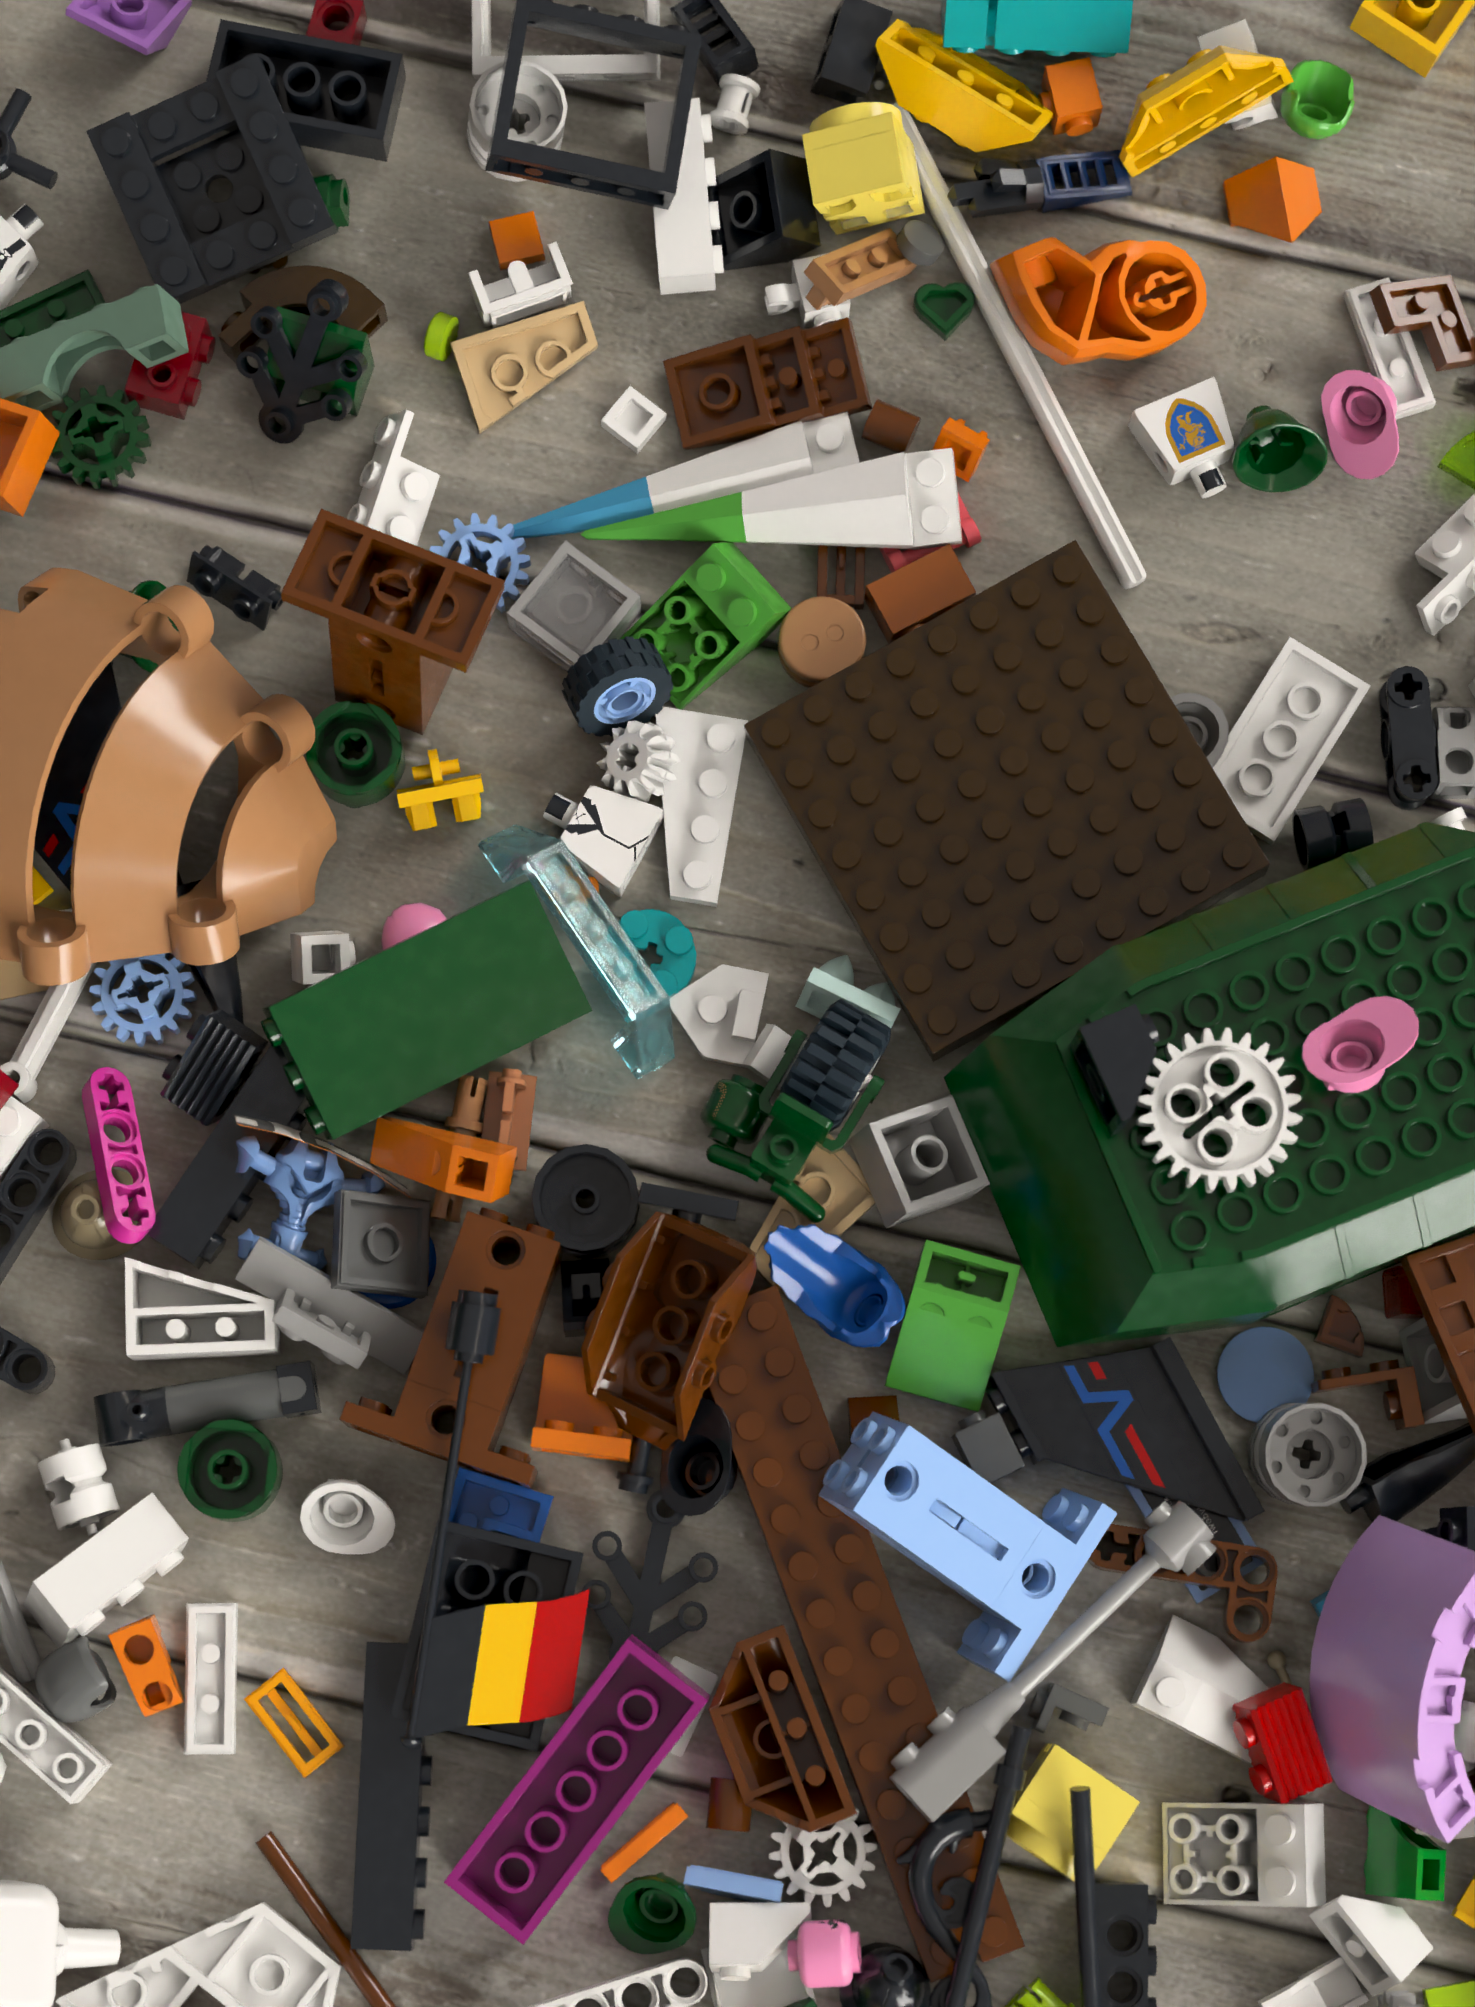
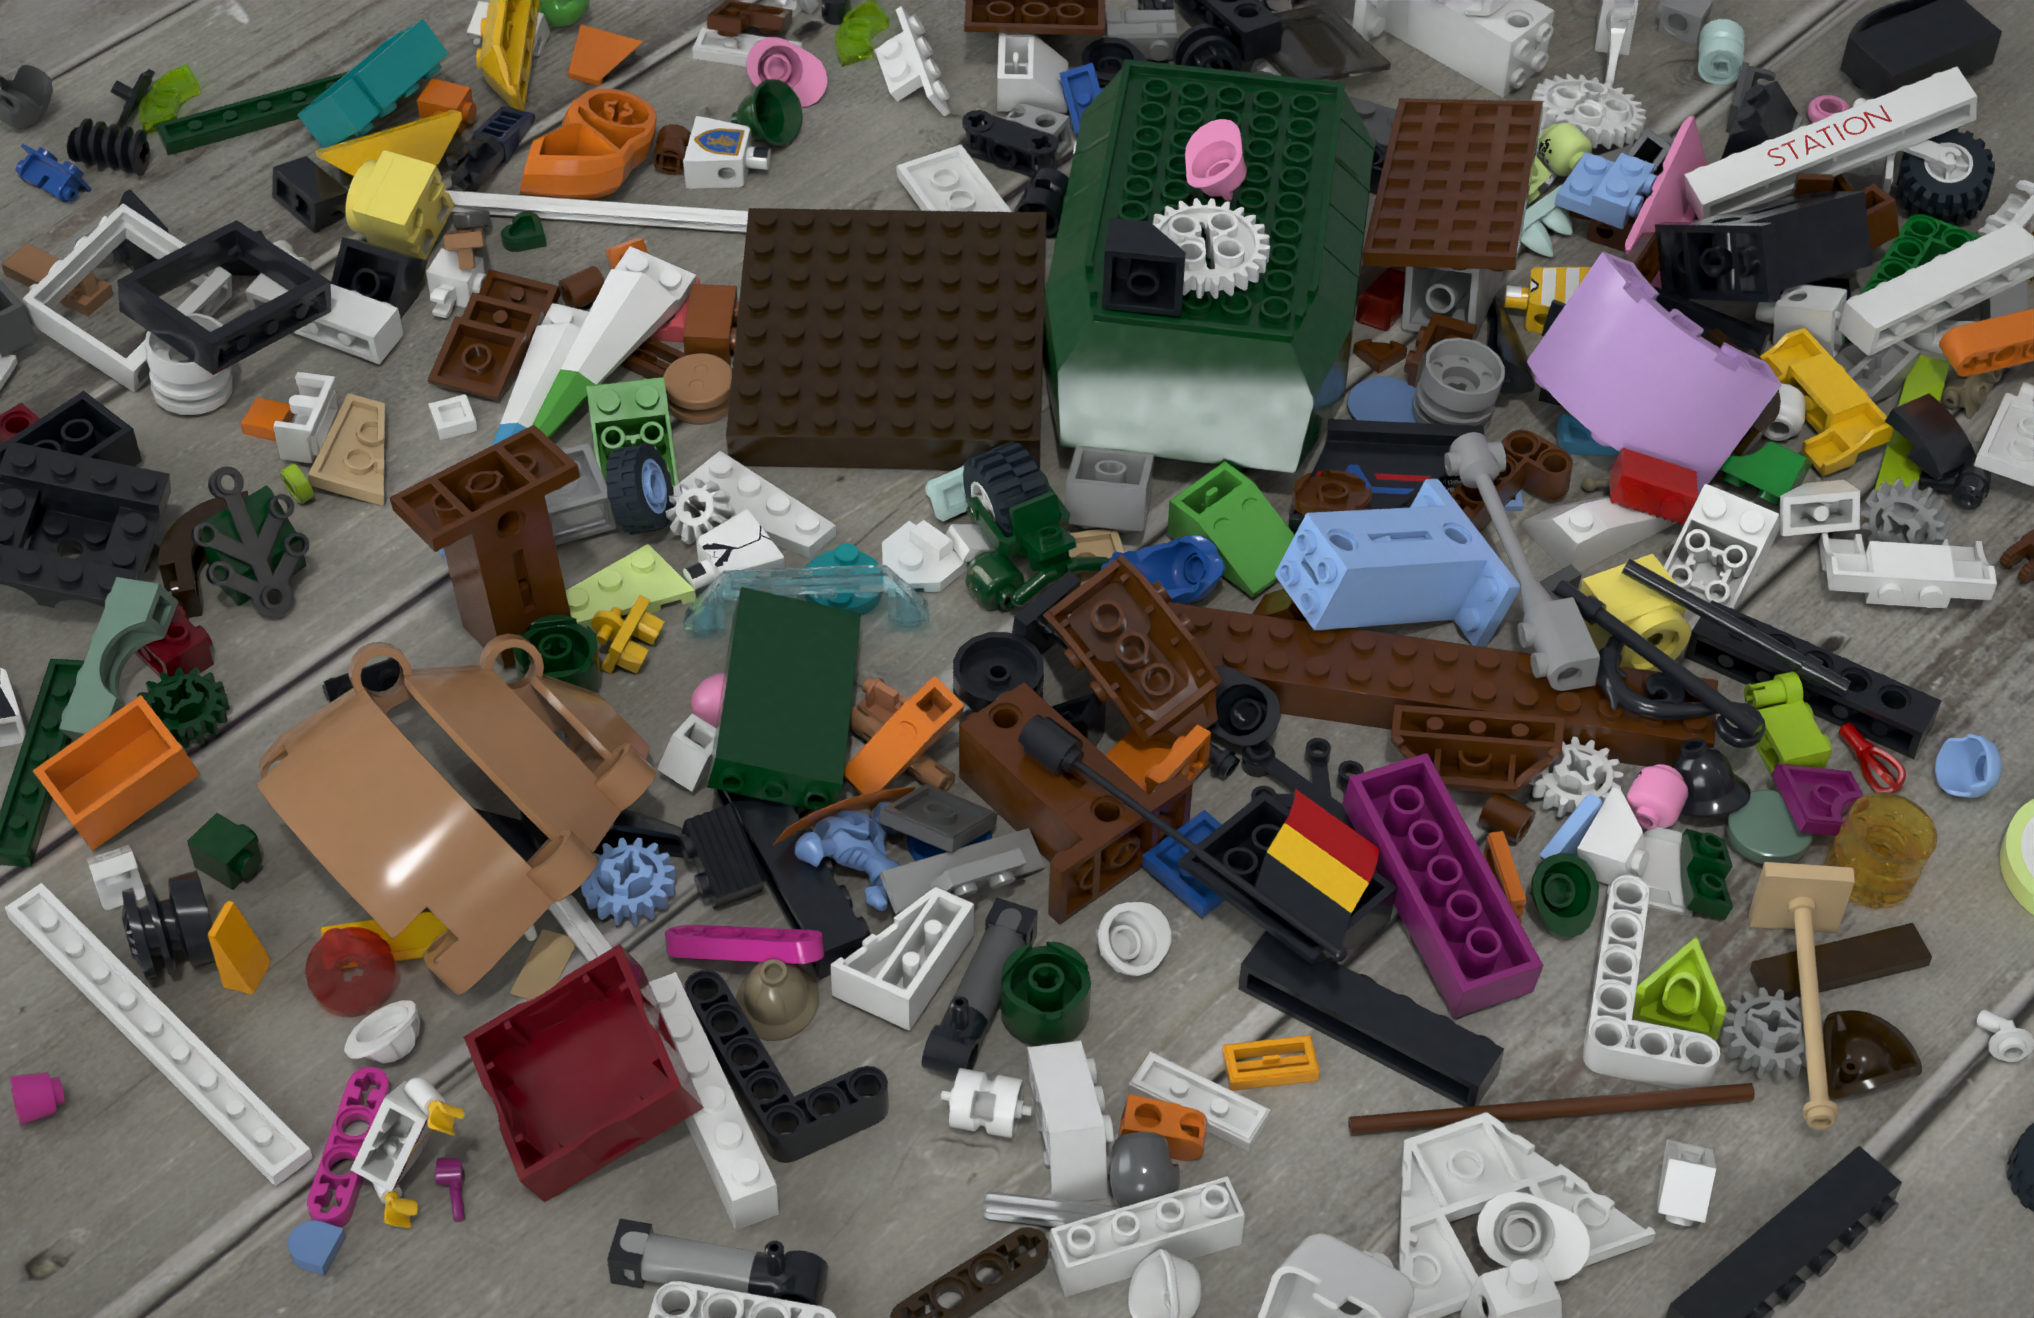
camera: 55 degrees left, 30 degrees down
white bracket [347,409,440,546] -> none
none -> yellowish green wing [566,544,696,629]
none -> reddish brown wheel [652,124,691,175]
none -> reddish brown tile [1292,469,1373,517]

